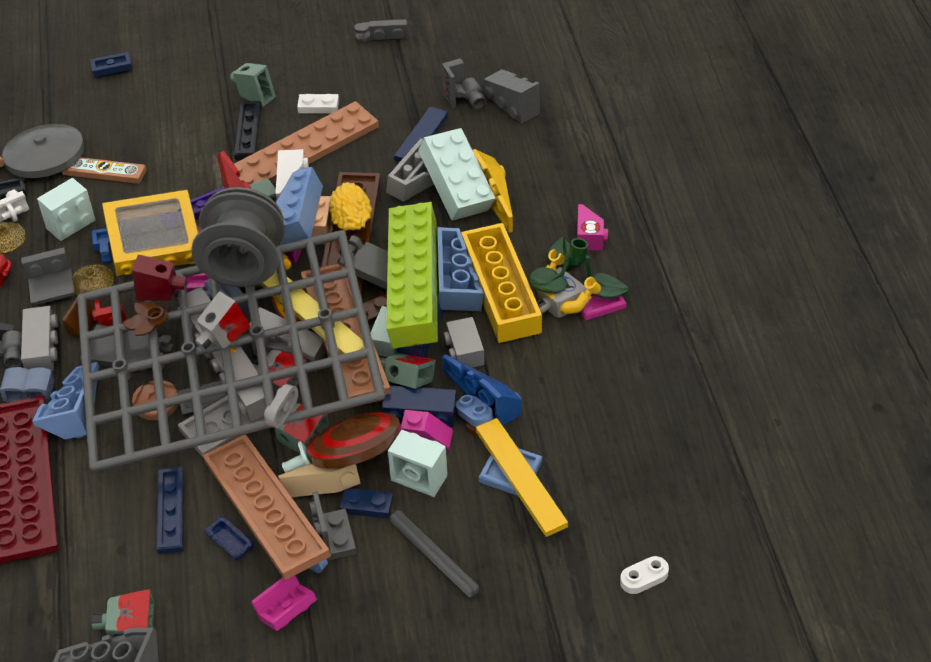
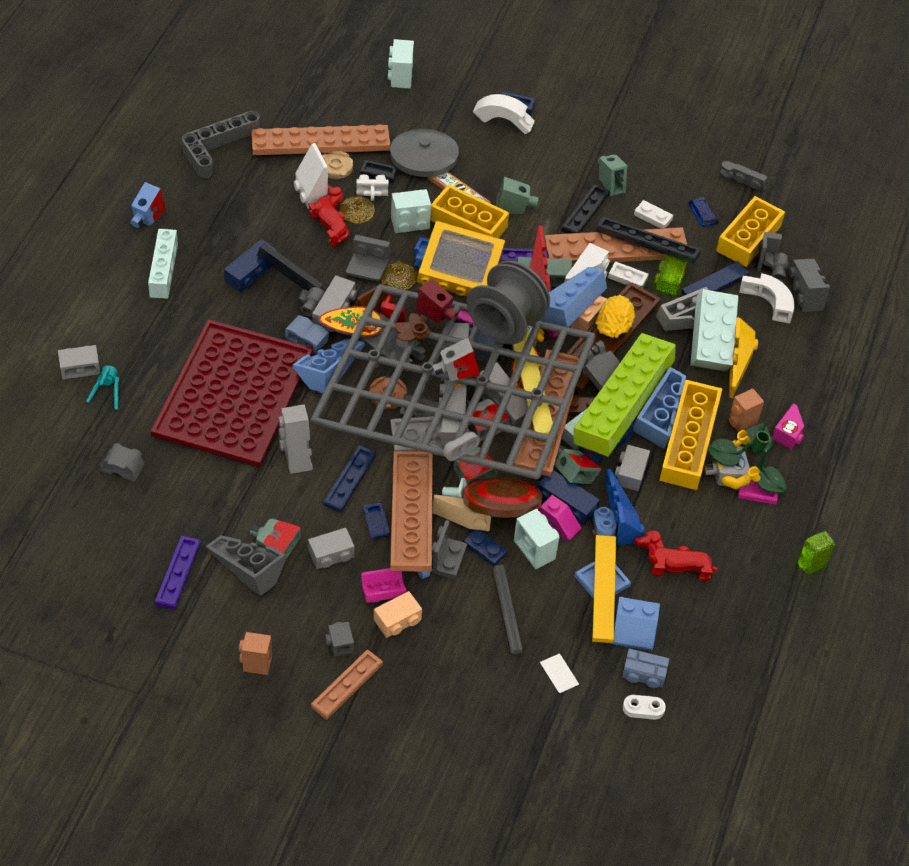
camera: 25 degrees right, 5 degrees up
none -> light grey wedge [278,404,313,474]
none -> light grey brick [308,528,354,569]
none -> shield [318,306,383,338]
none -> light nougat brick [374,591,422,638]
none -> yellow brick [430,184,509,239]
none -> white arch [473,94,535,134]
none -> sand green torso [496,177,538,214]
none -> white sticker [540,654,579,693]
none -> black tile [596,217,701,264]
none -> white plate [608,261,648,288]
none -> medium blue slope [612,597,660,651]
none -> sand blue brick [622,649,669,688]
none -> red animal [634,531,718,581]
none -> clear neon green brick [654,255,687,296]
none -> clear blue tile [688,197,719,227]
none -> yellow brick [716,196,785,267]
none -> nougat brick [728,389,764,432]
none -> white arch [739,273,794,323]
none -> clear neon green brick [798,531,835,575]

